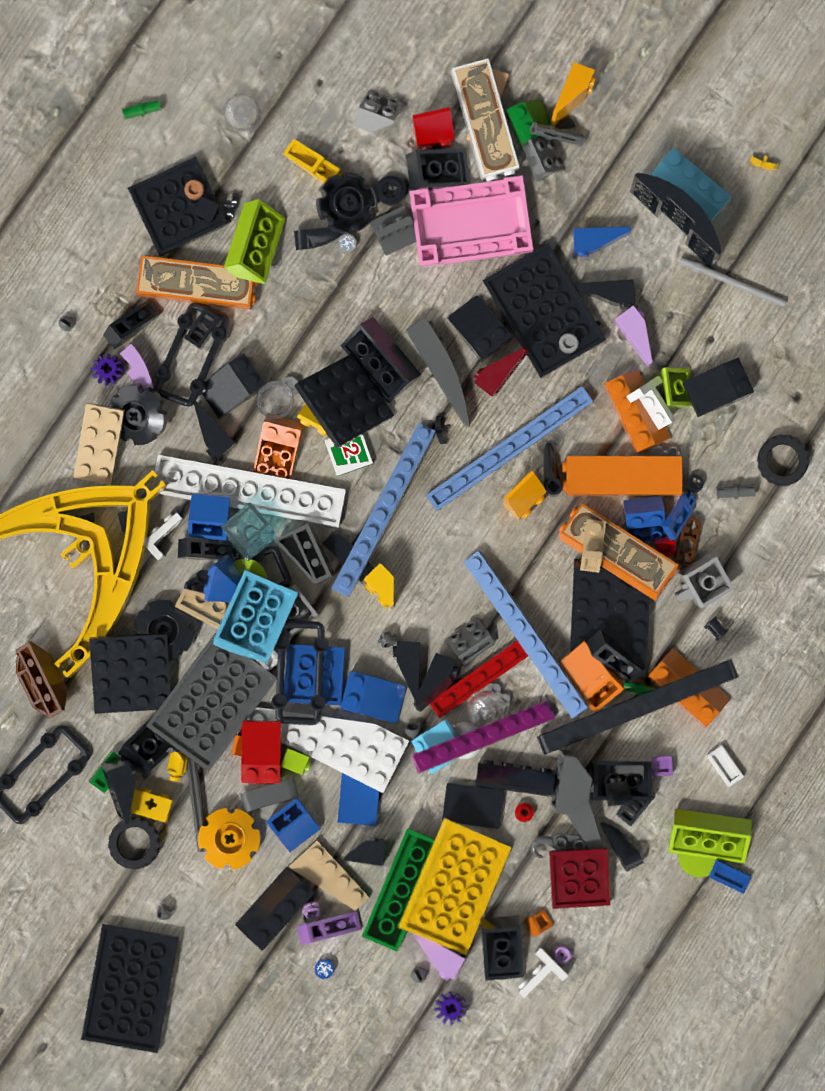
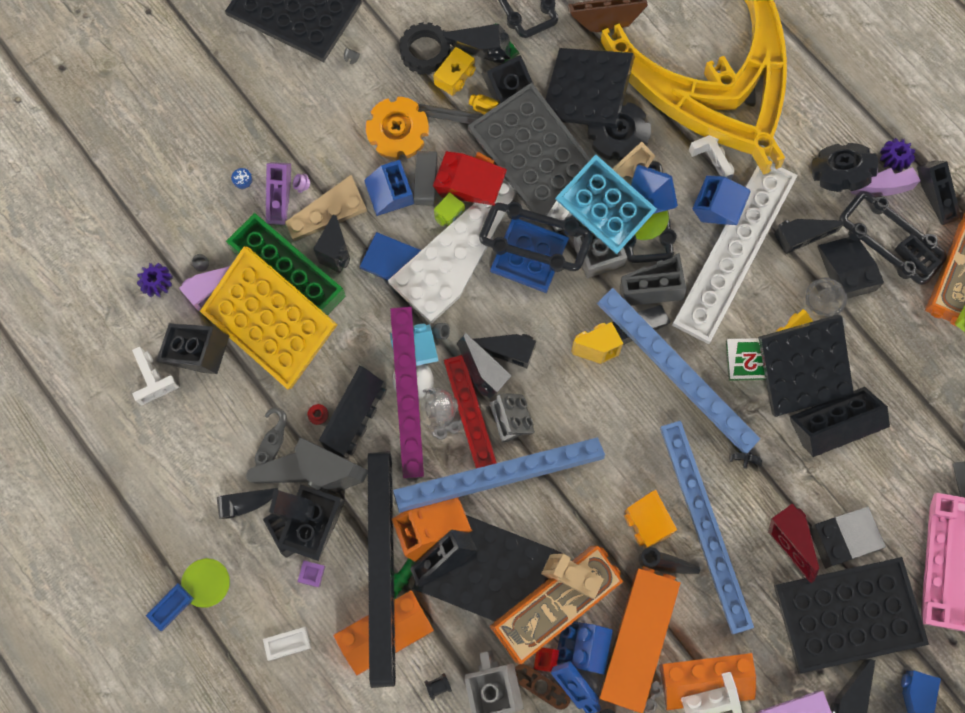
camera: 105 degrees right, 10 degrees down
dark grey hinge [59,315,74,331] -> none
tan plate [73,402,125,485] -> none
black slope [178,538,240,561] -> none
clear light blue slope [221,502,277,561] -> none
black slope [235,867,315,951] -> none
orange slope [253,414,304,479] -> none
blue slope [340,671,406,724] -> none
dark grey plate [378,631,396,648] -> none
dark grey slope [406,317,469,428] -> none
black tile [442,783,504,829] -> none
orange slope [524,909,554,937] -> none
dark red plate [549,847,610,909] -> none
lavender plate [553,945,572,965] -> none
light grey tile [559,333,578,353] -> none
lime slope [668,809,752,864] -> none

